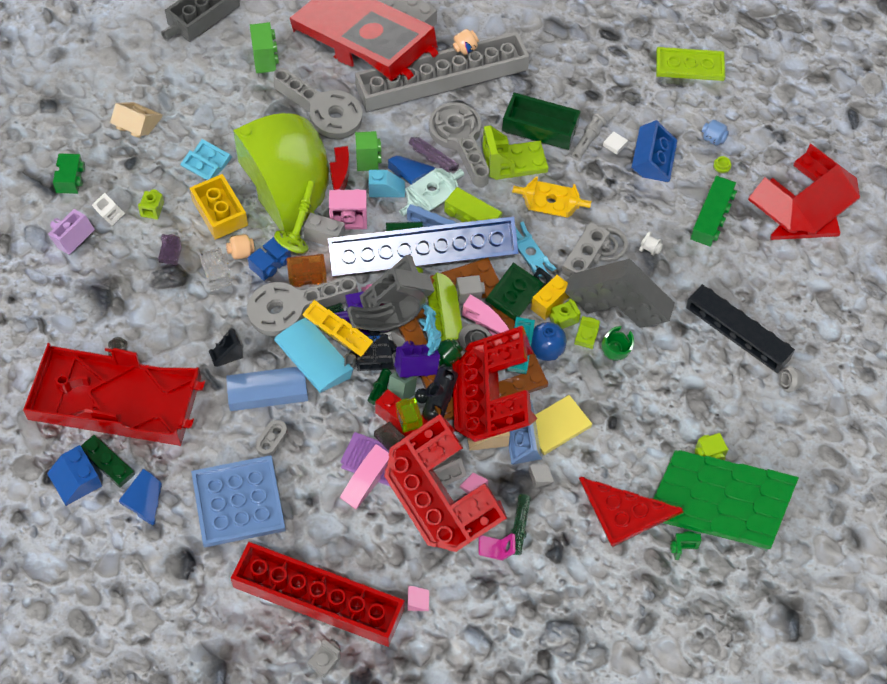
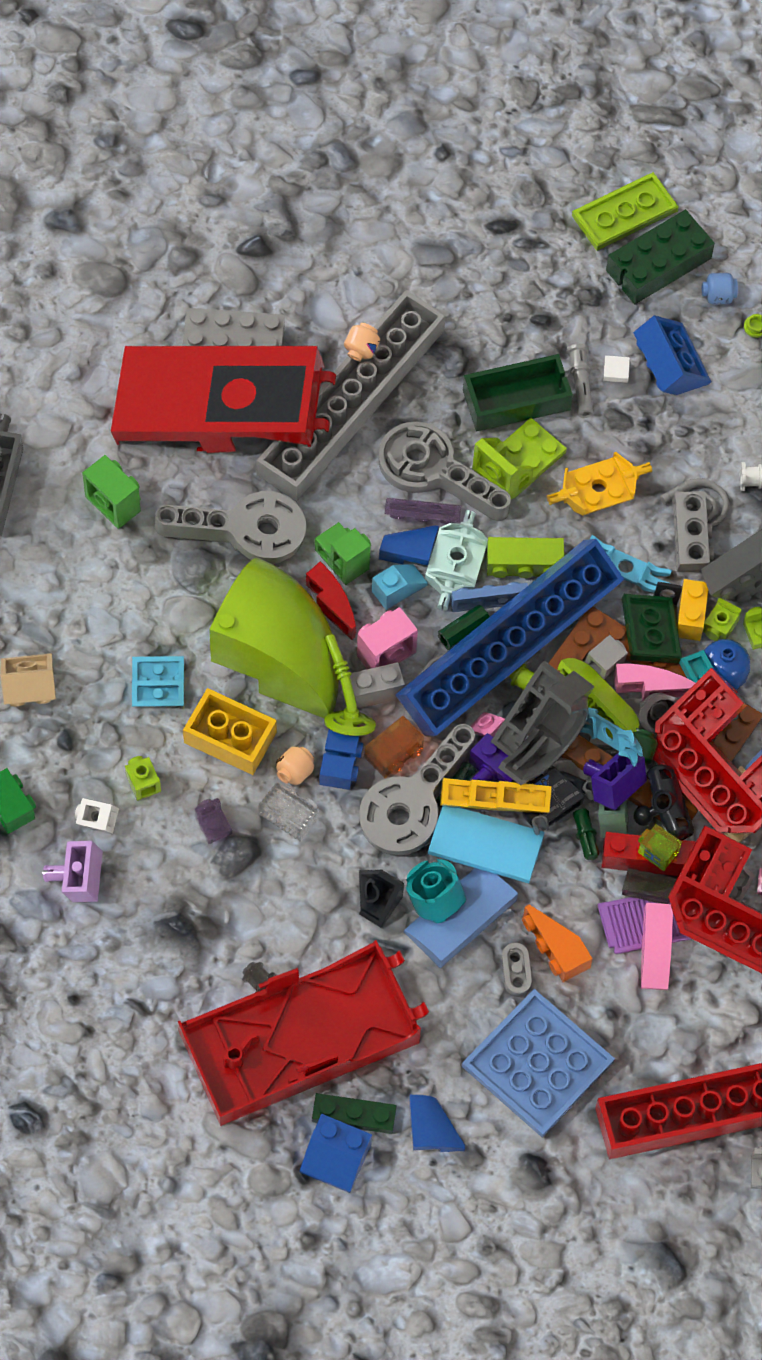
camera: 35 degrees left, 5 degrees up
none -> teal brick [406,859,466,923]
none -> orange slope [522,904,593,982]
none -> dark green piece [606,209,715,305]

